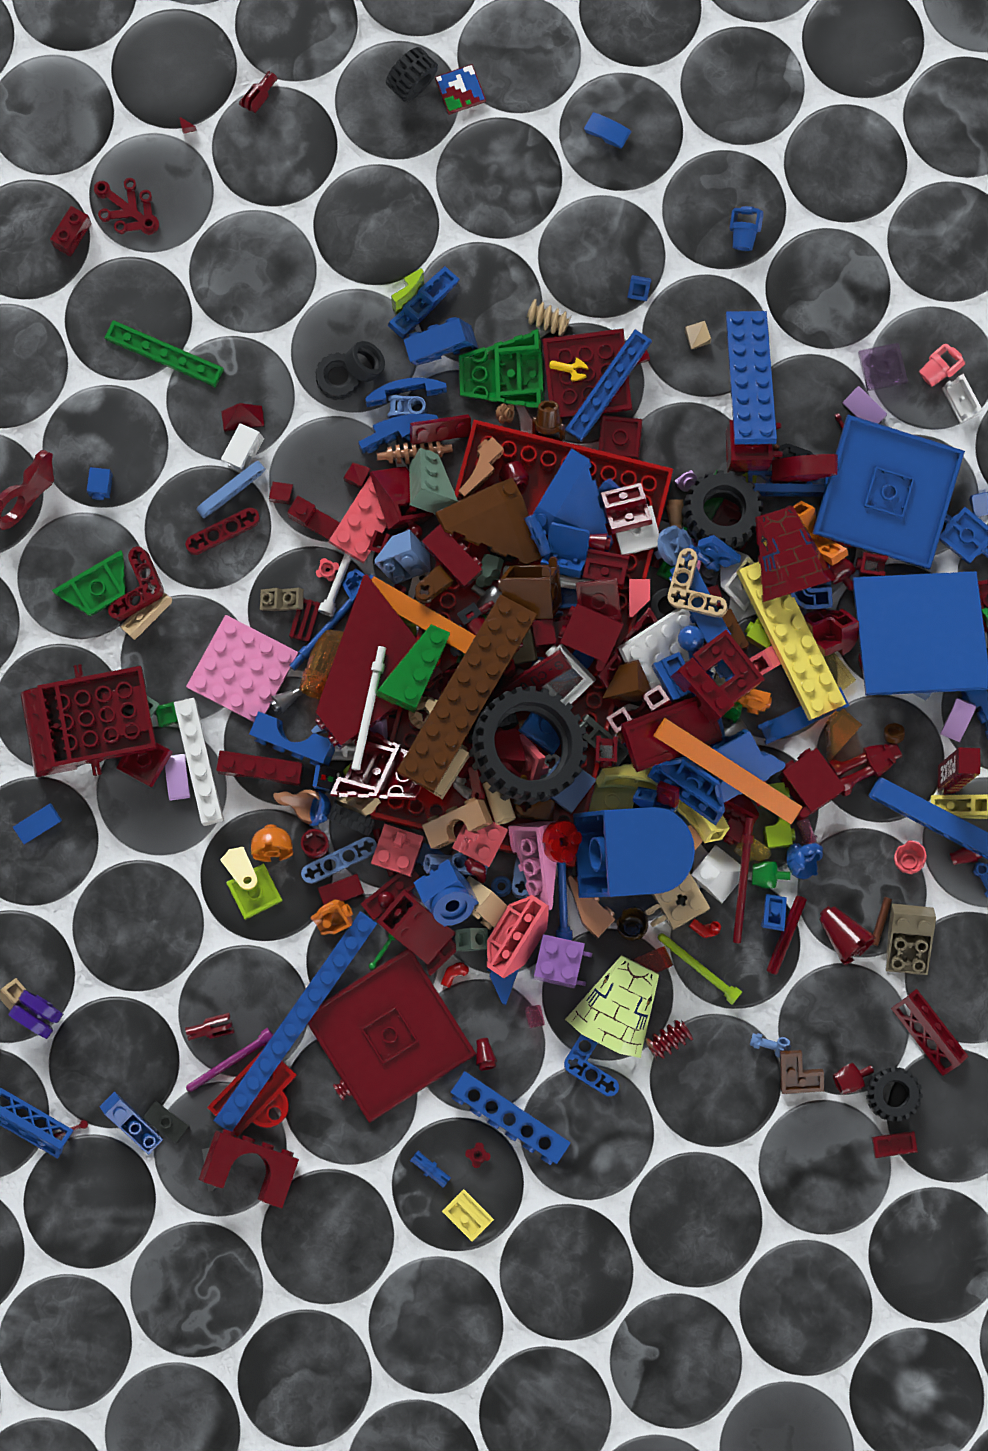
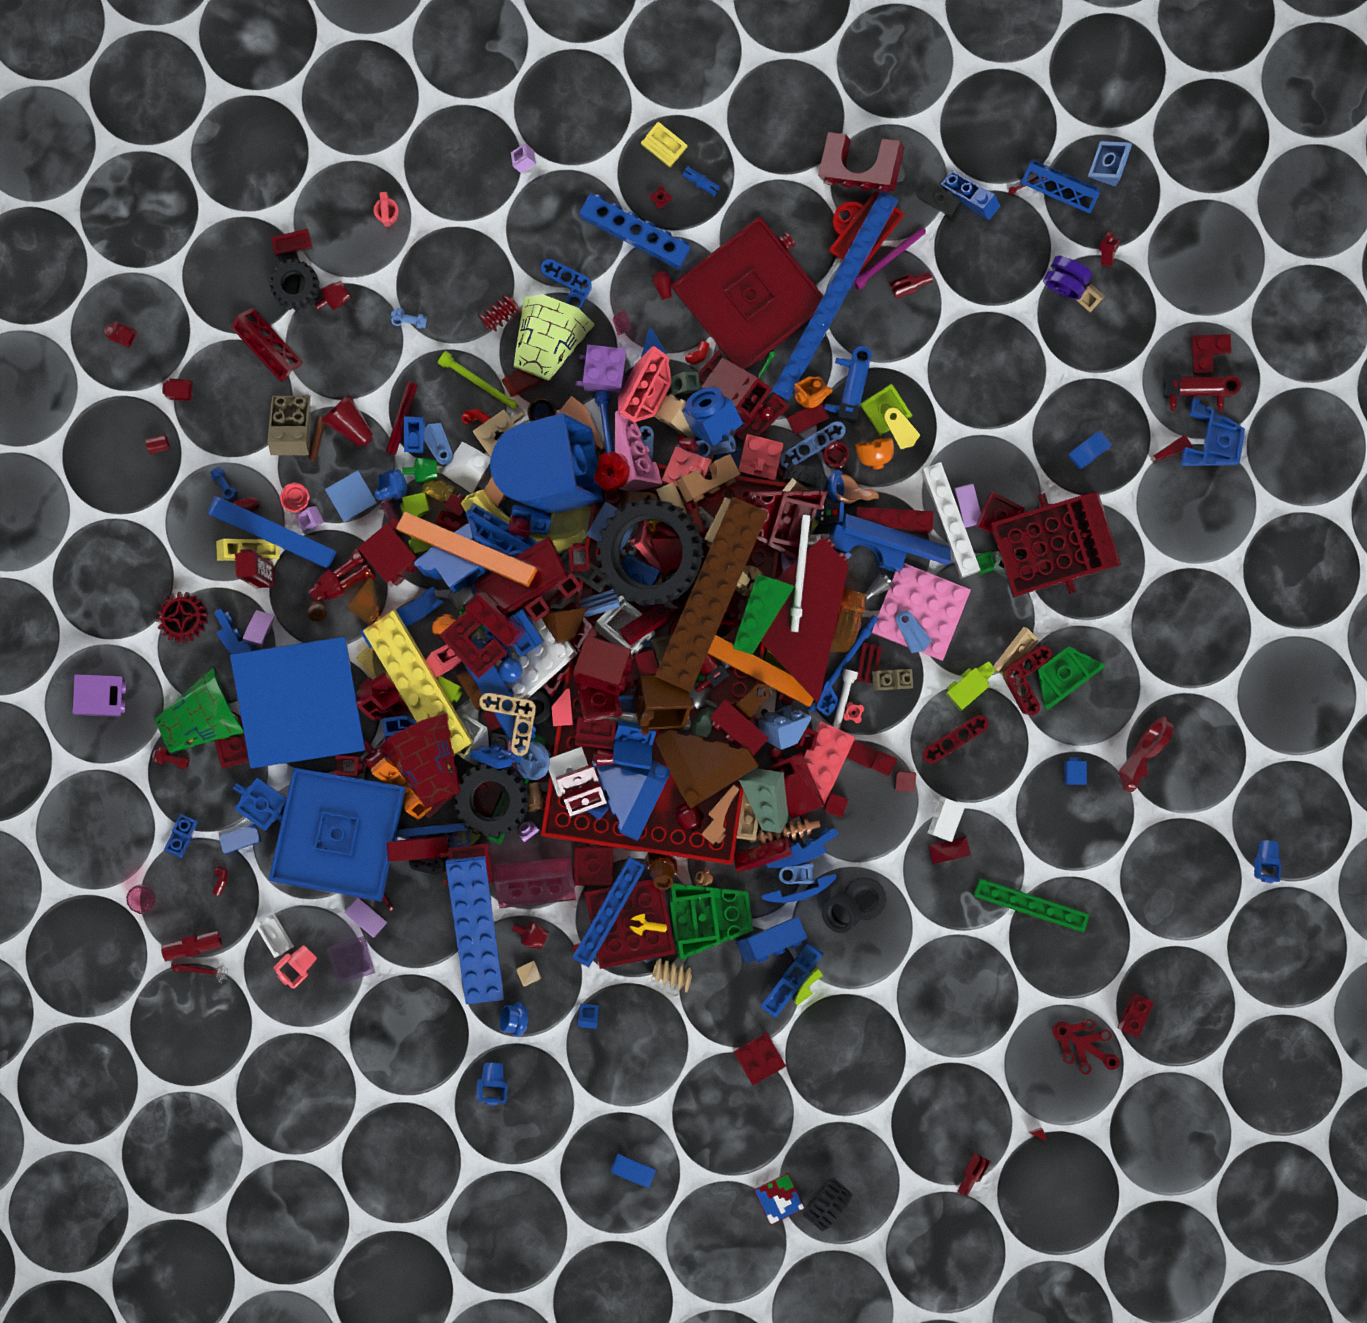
camera: 175 degrees right, 5 degrees up
medium blue beam [196,461,266,518] -> none
blue plate [491,876,512,897] -> none
blue pin [524,513,553,557] -> none
dark red bar [733,817,754,943] -> none
reddish brown plate [780,1050,824,1094] -> none
none -> lavender slope [295,506,324,533]
none -> medium blue tile [325,470,378,523]
none -> coral piece [374,192,399,227]
none -> medium blue piece [424,423,453,465]
none -> clear pink slope [494,857,576,909]
none -> blue piece [500,1002,529,1037]
none -> lavender slope [511,143,536,173]
none -> dark red piece [512,921,549,950]
none -> medium blue tile [579,589,620,617]
none -> dark red plate [733,1032,786,1085]
none -> tan hinge [737,791,758,841]
none -> blue piece [824,346,872,423]
none -> blue tile [843,514,951,565]
none -> medium blue piece [896,611,932,653]
none -> lime hinge [945,662,996,711]

